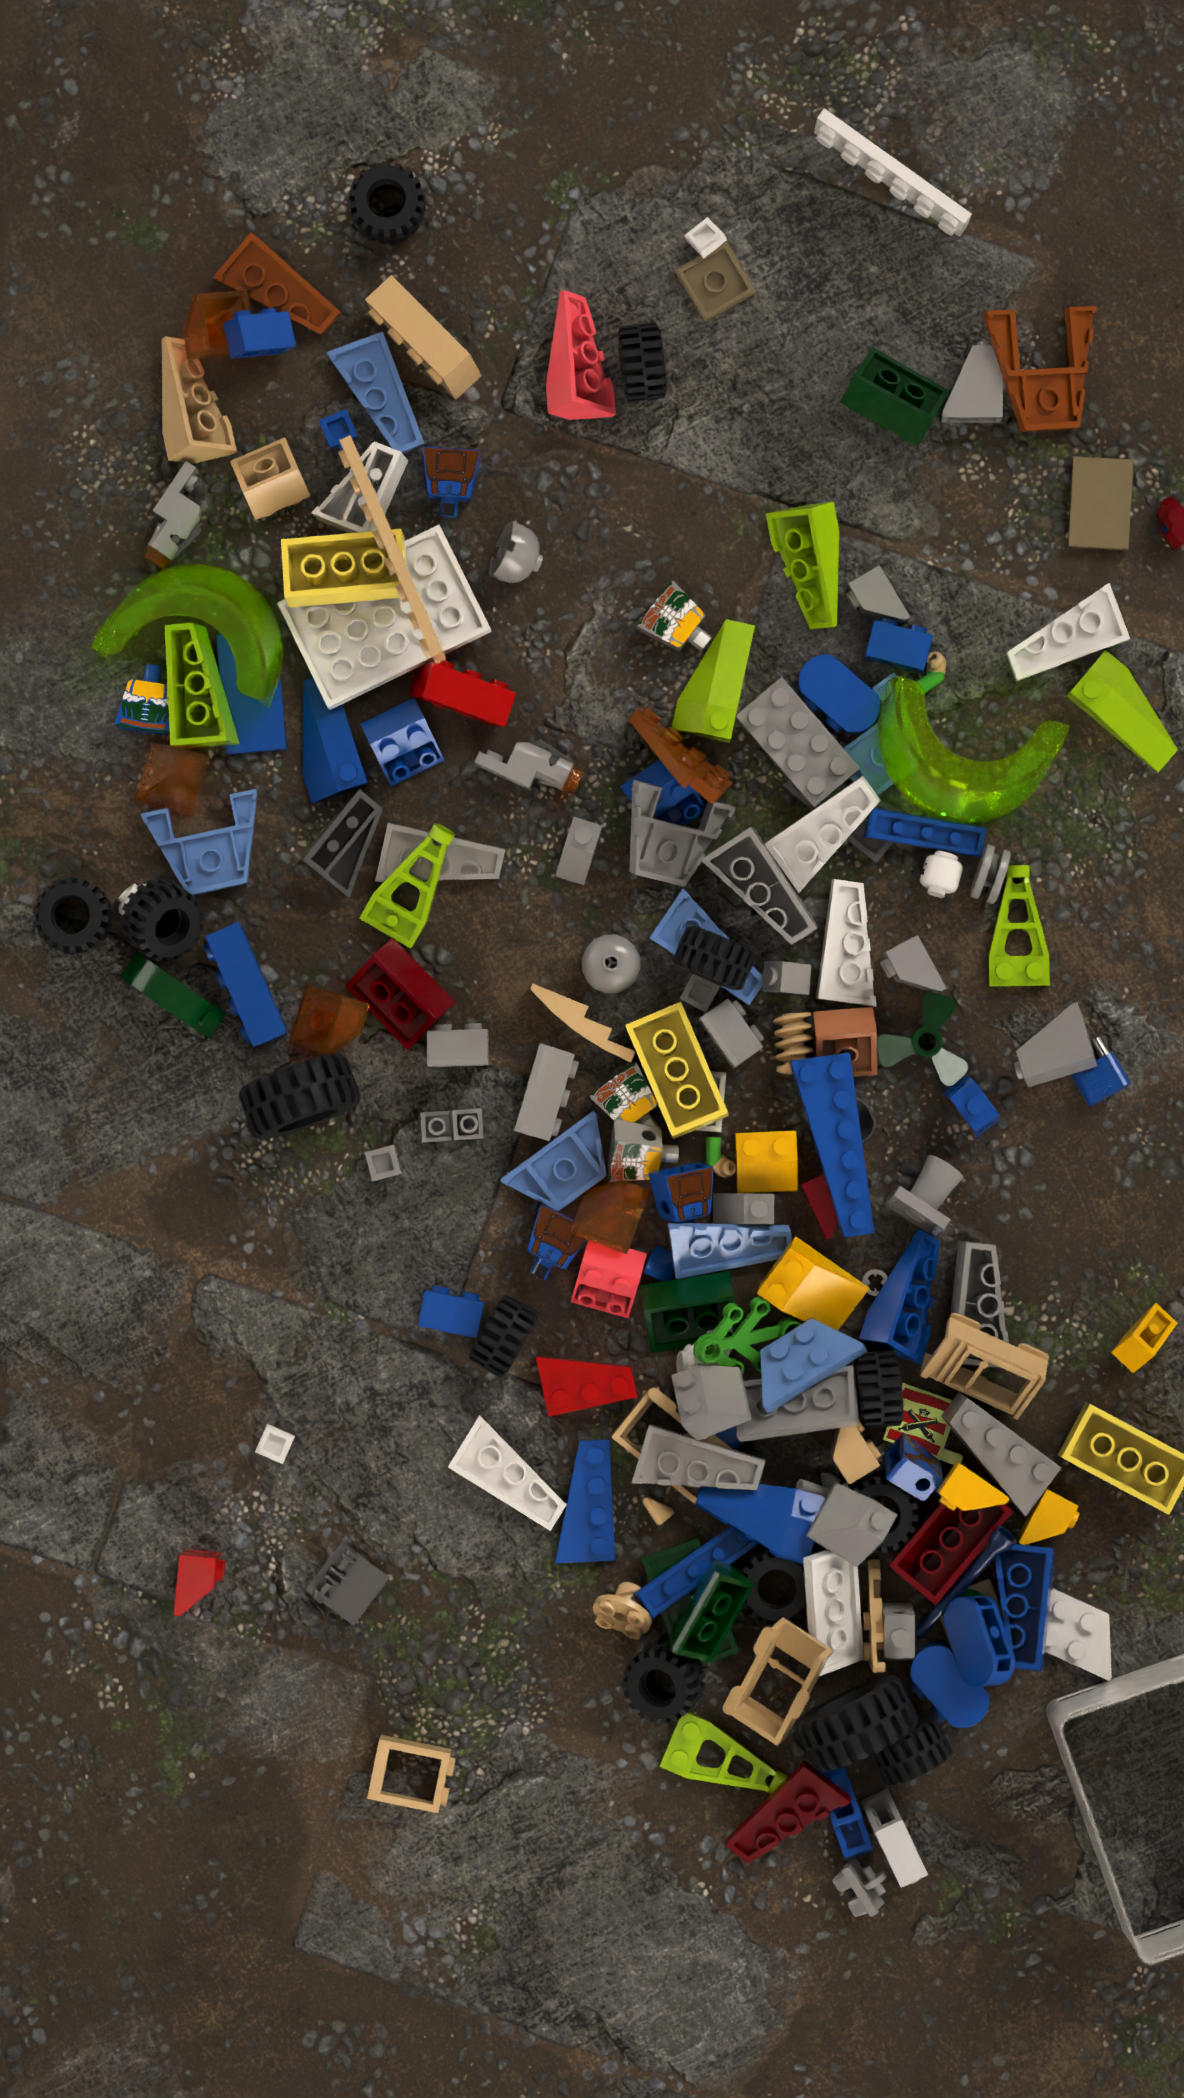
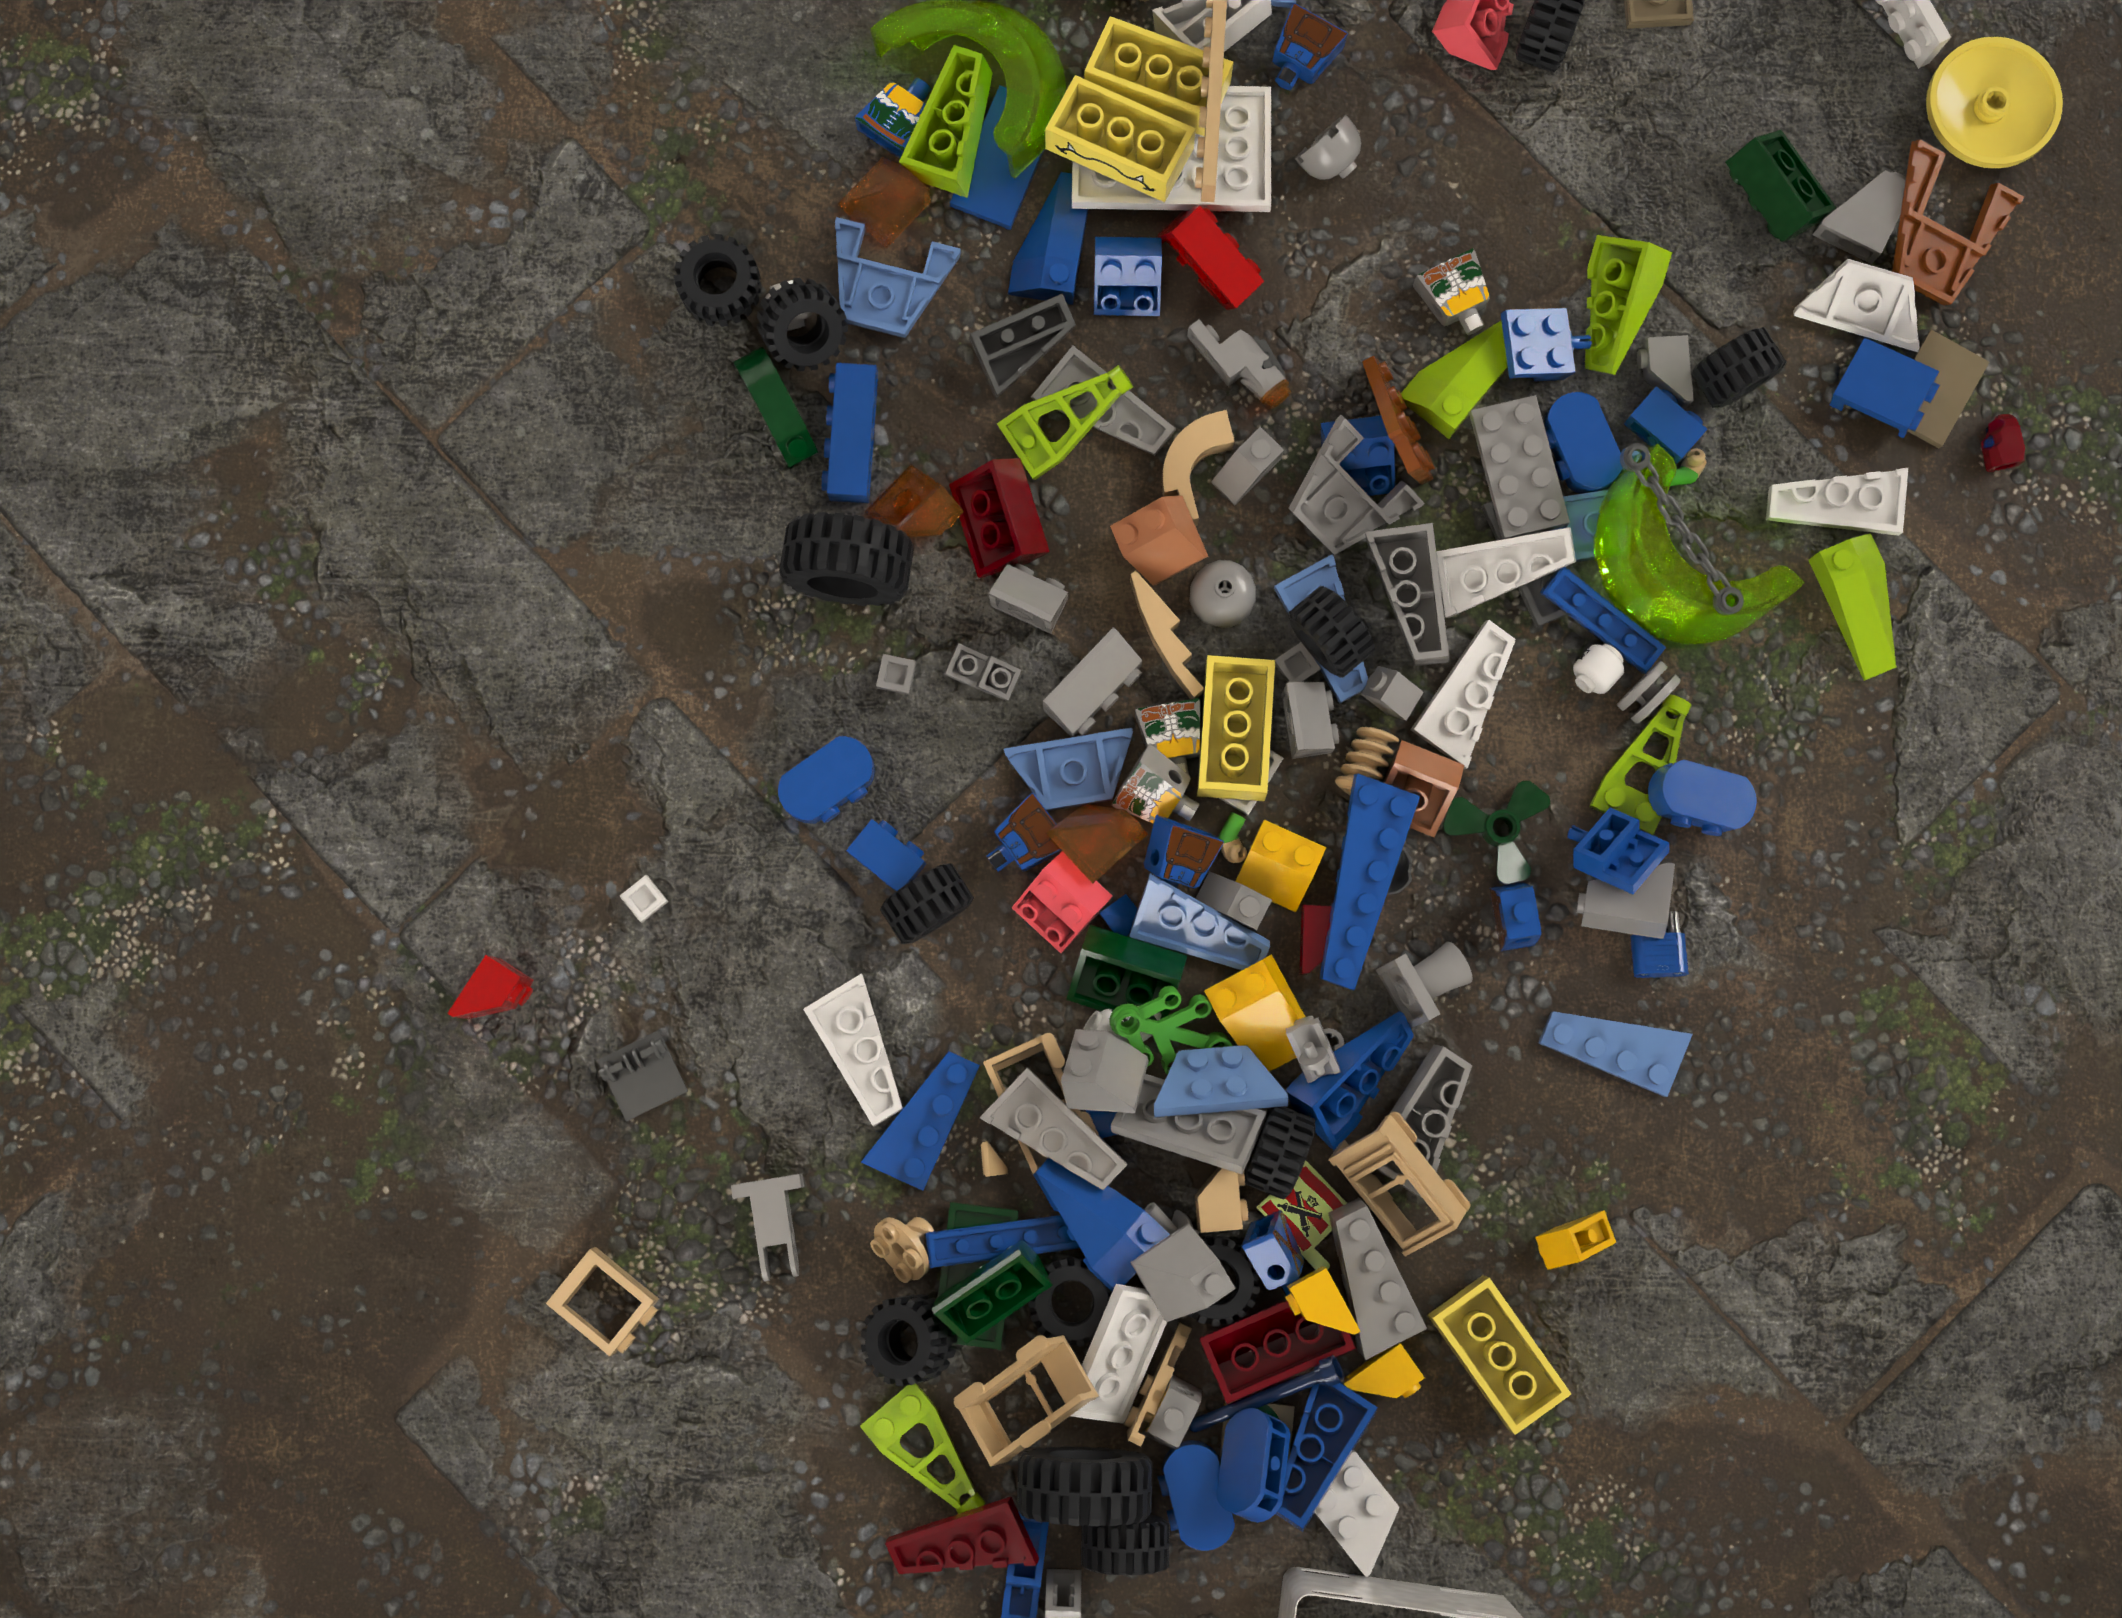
camera: 25 degrees right, 5 degrees down
red wedge [536,1355,637,1417] -> none
light grey slope [880,935,947,993] -> none
none -> light grey piece [731,1173,804,1282]
none -> blue brick [778,736,875,824]
none -> light yellow brick [1045,75,1196,202]
none -> nougat slope [1110,495,1209,585]
none -> tan arch [1162,410,1235,526]
none -> light grey hips [1286,1016,1340,1083]
none -> plate [1501,308,1592,381]
none -> medium blue wing [1538,1011,1693,1097]
none -> blue plate [1567,807,1669,895]
none -> dark grey piece [1620,443,1744,615]
none -> blue brick [1648,760,1757,836]
none -> black tyre [1691,327,1787,408]
none -> white wing [1793,259,1920,352]
none -> blue panel [1830,337,1940,439]
none -> light yellow dish [1926,37,2063,168]

